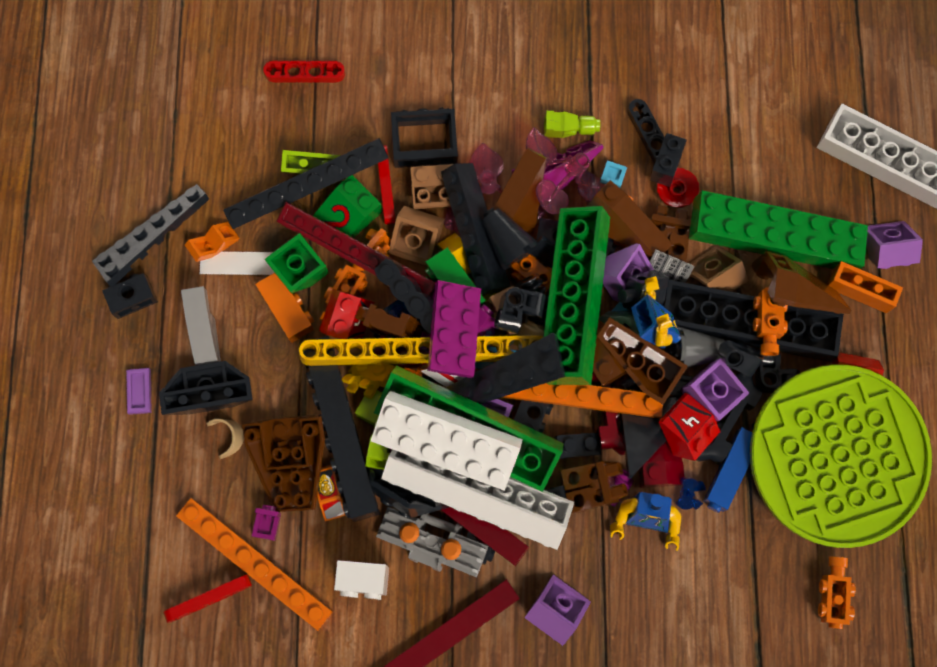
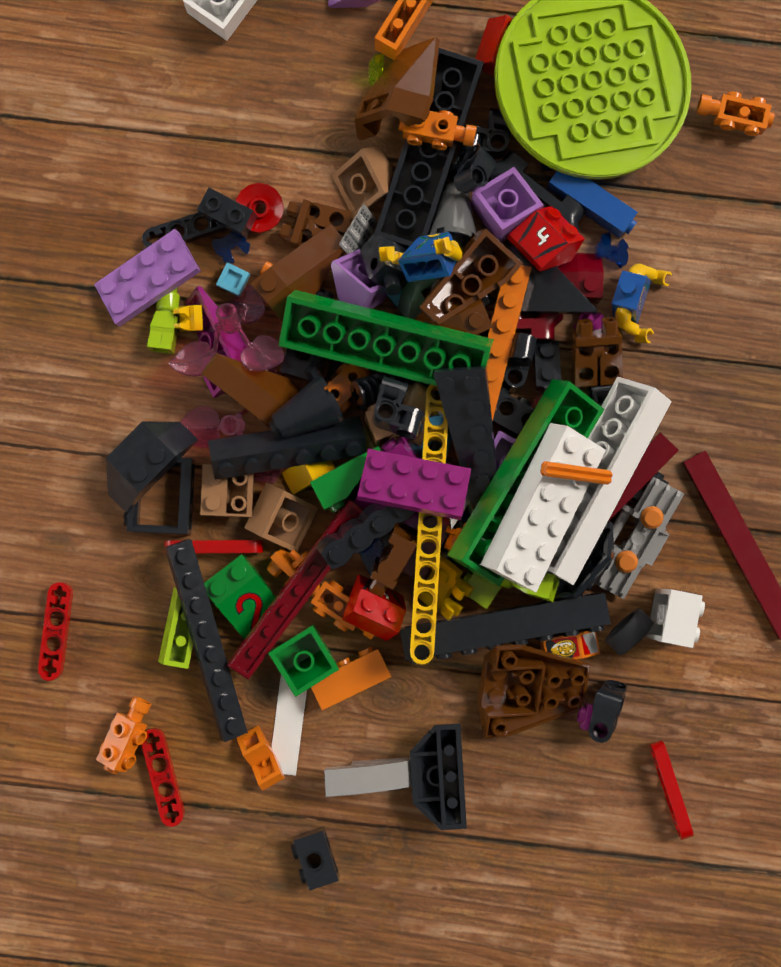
camera: 80 degrees left, 10 degrees up
black wing [92,184,209,287] -> none
medium lavender tile [126,368,152,415] -> none
orange plate [176,498,333,631] -> none
tan helmet [206,419,244,459] -> none
medium lavender slope [525,575,591,646] -> none
green brick [689,190,868,269] -> none
none -> medium lavender plate [94,229,201,327]
none -> orange brick [96,696,152,774]
none -> black wedge [106,421,198,513]
none -> red beam [141,728,185,827]
none -> yellow tile [173,305,203,332]
none -> clear blue piece [212,231,251,264]
none -> clear neon green tile [369,54,384,86]
none -> black piece [502,333,537,393]
none -> orange axle [540,461,613,485]
none -> black piece [589,680,627,743]
none -> black tyre [605,608,654,655]

